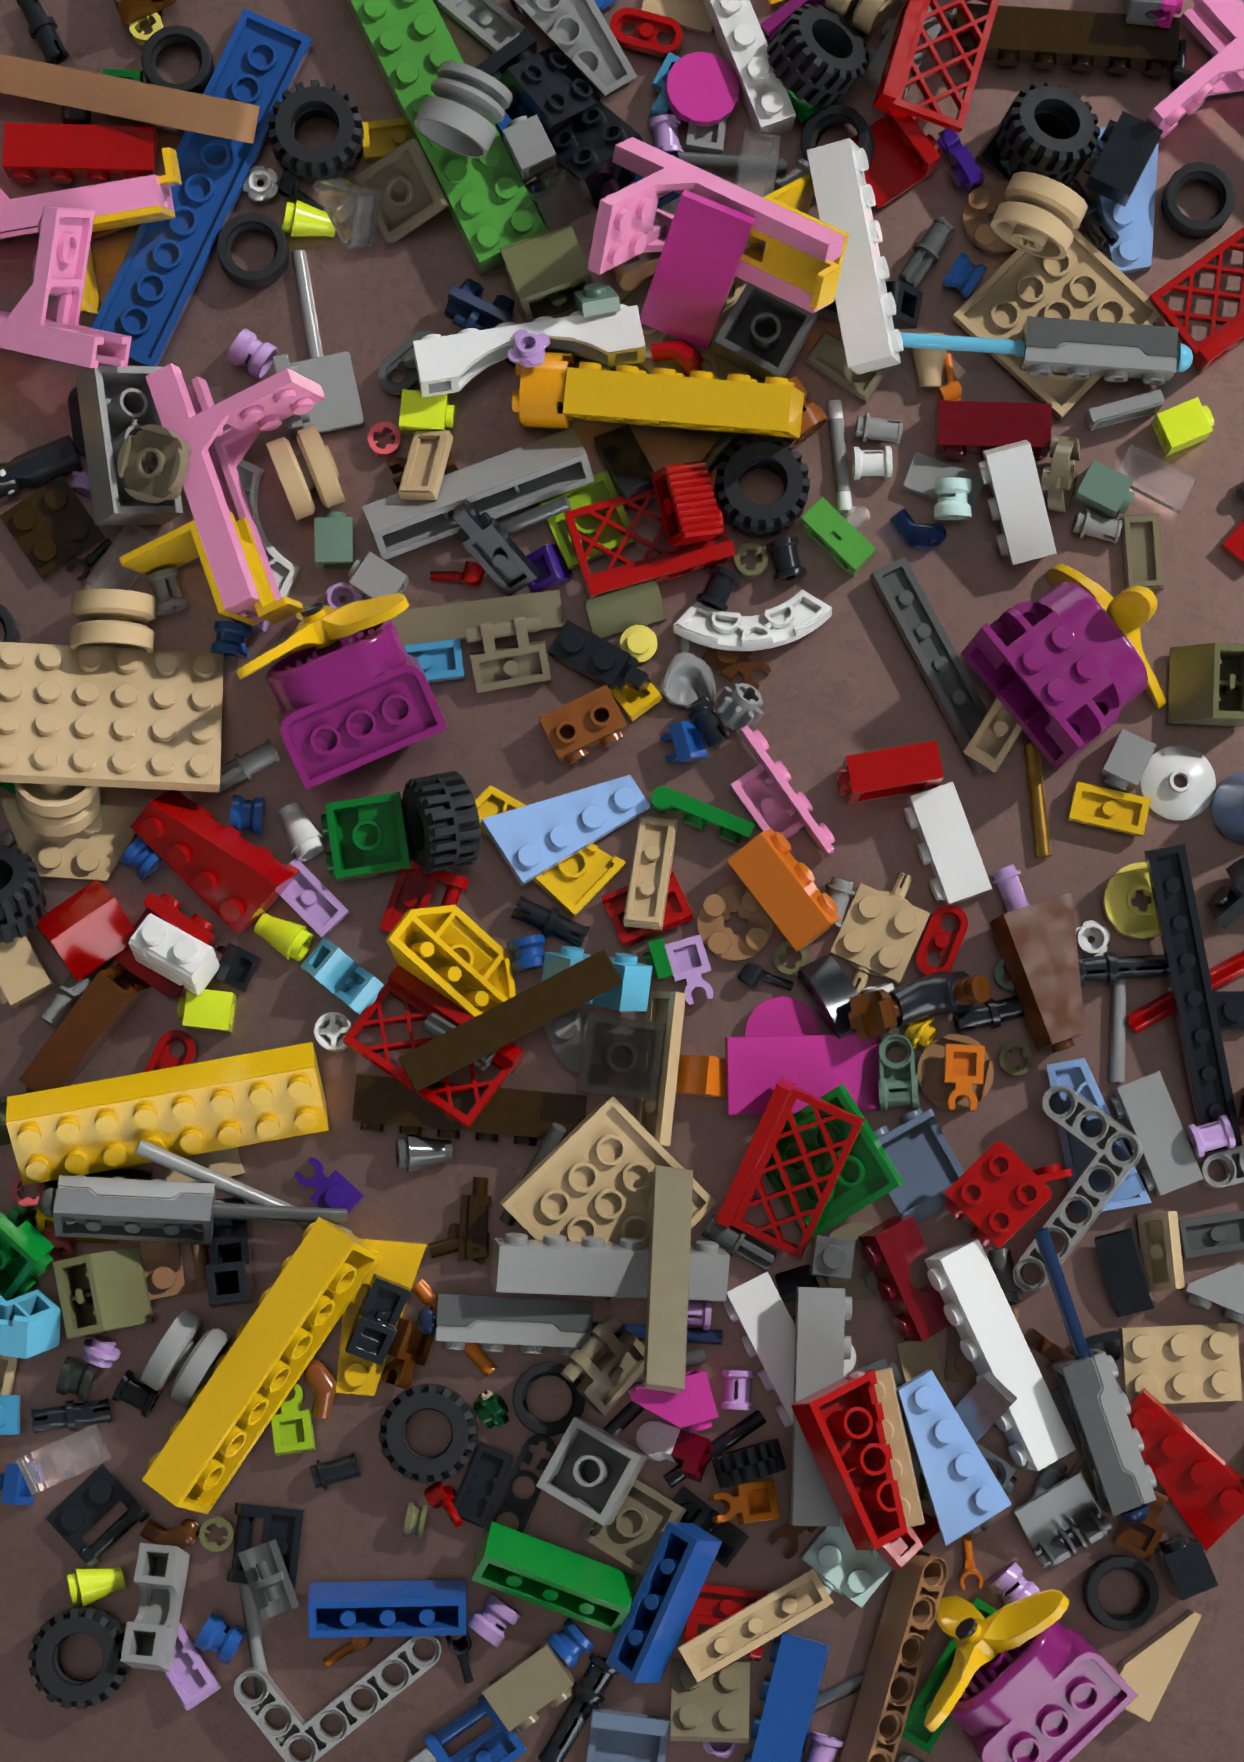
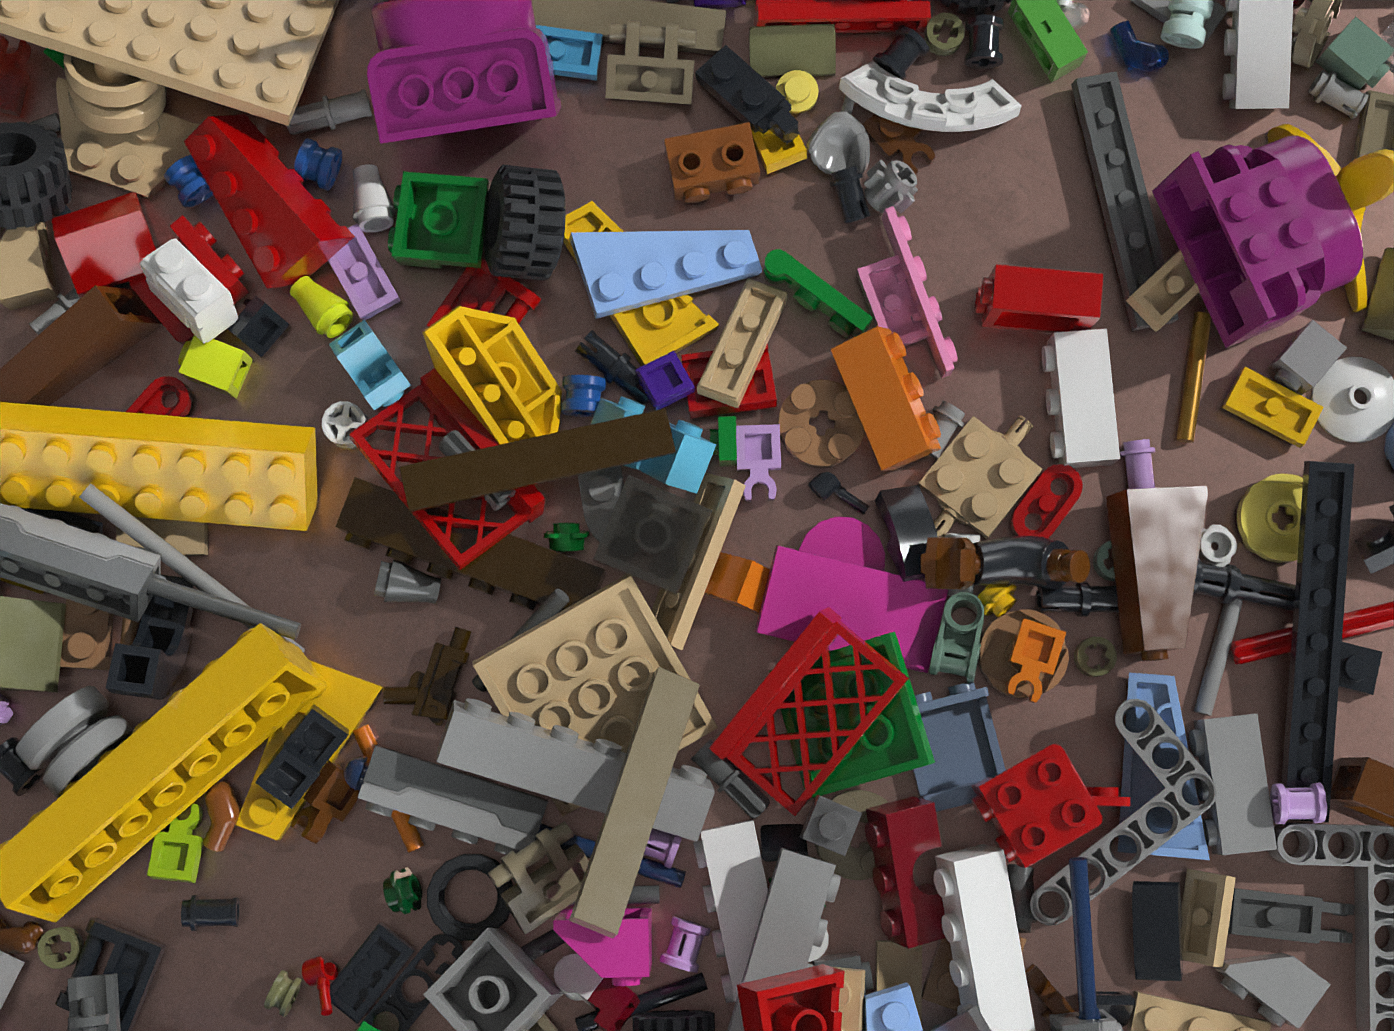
camera: 20 degrees right, 0 degrees up
dark purple plate [294,1157,365,1225] -> none
black tyre [379,1384,478,1483] -> none
blue tile [660,721,709,762] -> none
olive bush [773,941,808,976] -> none
none -> green plate [543,522,589,551]
none -> dark purple tile [635,351,695,411]

